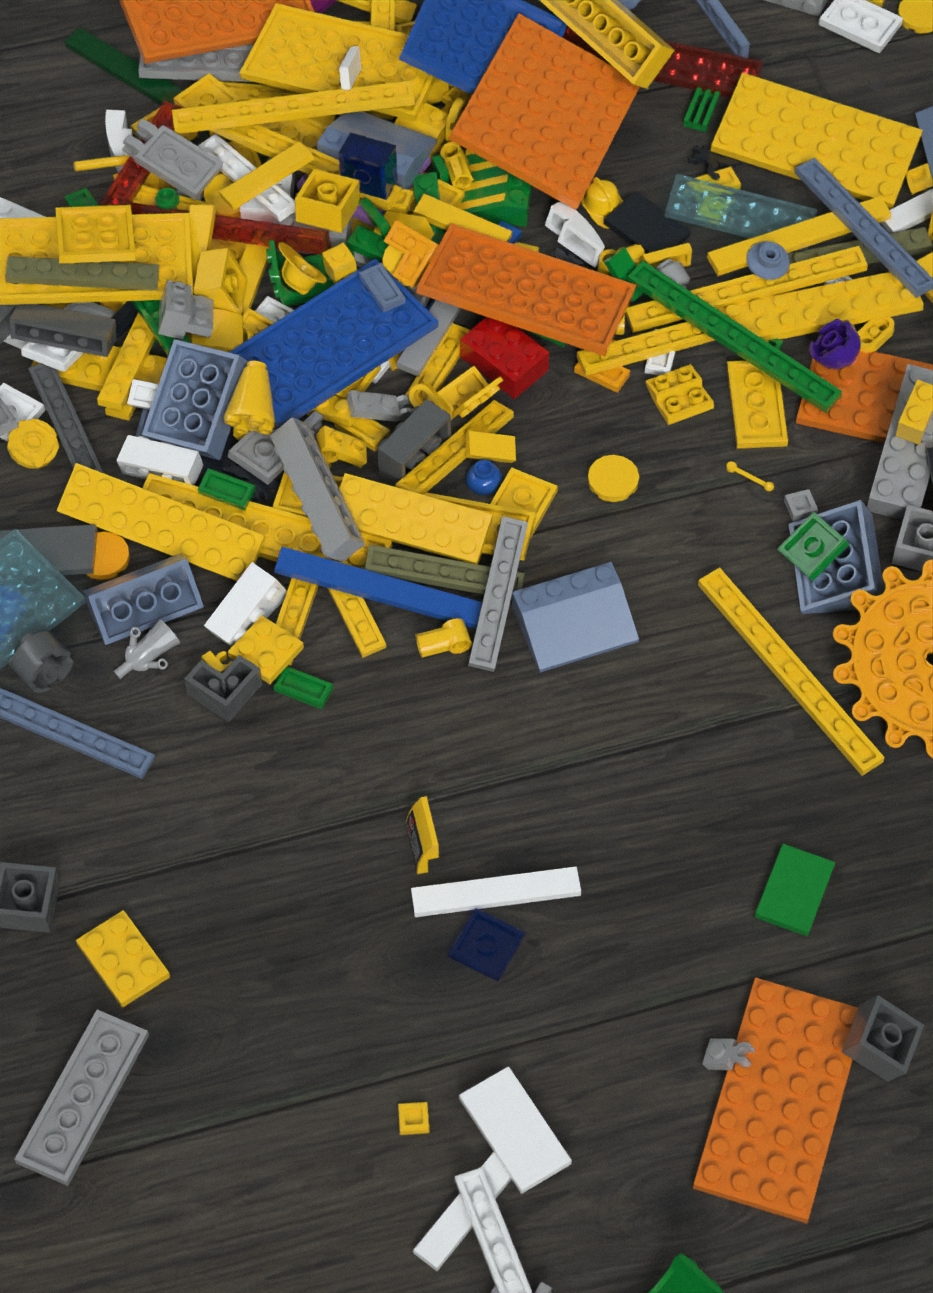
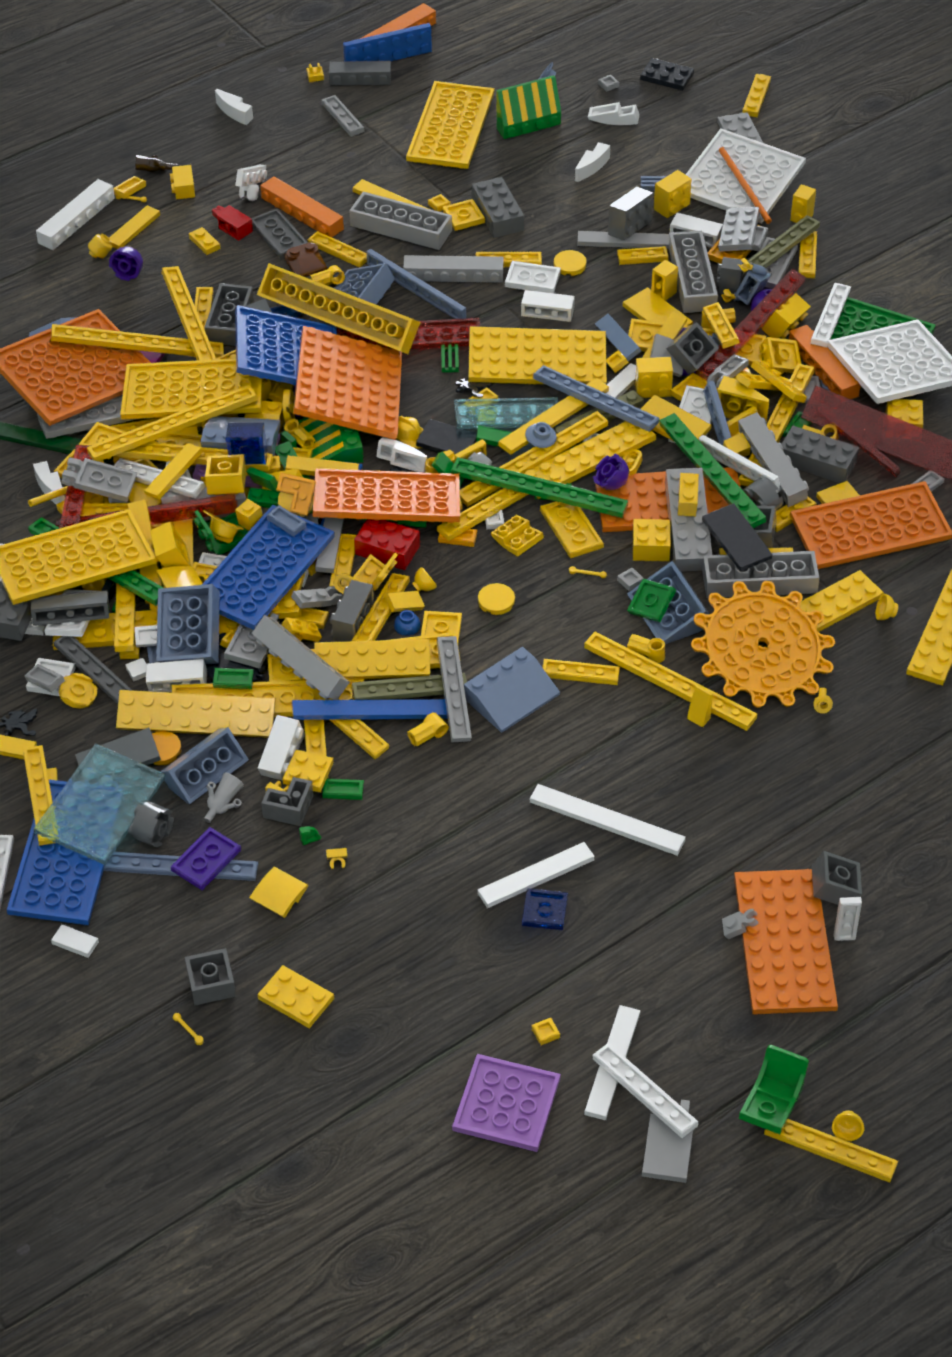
camera: 20 degrees left, 10 degrees down
olive plate [5,256,159,291] -> none
light grey plate [14,1010,149,1186] -> none
yellow plate [56,205,136,264] -> none
green plate [155,188,180,210] -> none
light grey brick [158,280,213,340] -> none
yellow cone [223,361,275,435] -> none
white tile [339,46,361,90] -> none
yellow slope [406,796,439,874] -> none
white tile [459,1066,572,1194] -> none
green tile [755,844,836,937] -> none
none -> white tile [125,658,147,681]
none -> dark purple tile [170,827,241,890]
none -> yellow slope [249,867,308,918]
none -> green tile [299,826,321,845]
none -> yellow tile [326,848,347,869]
none -> yellow brick [412,567,437,592]
none -> medium lavender plate [452,1054,561,1152]
none -> green tile [476,425,512,447]
none -> white brick [521,290,575,322]
none -> white tile [530,784,685,856]
none -> yellow tile [543,659,620,685]
none -> yellow piece [627,634,665,663]
none -> yellow brick [633,519,671,561]
none -> yellow slope [687,685,713,727]
none -> white tile [834,897,862,941]

